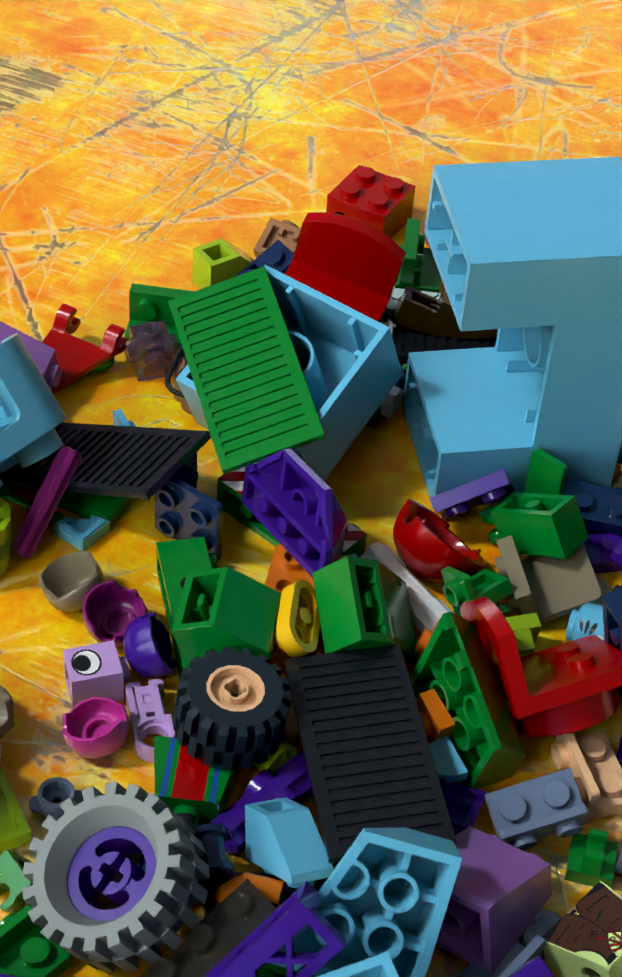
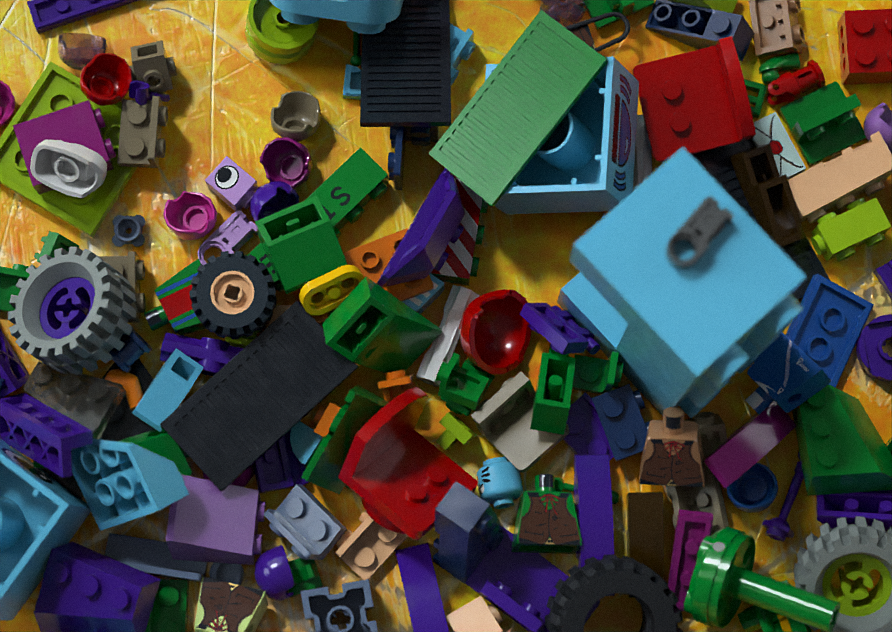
camera: 60 degrees right, 35 degrees up
magenta axle [10,446,82,558] -> none
none -> dark purple hair [255,545,294,601]
none -> dark grey piece [666,197,733,269]

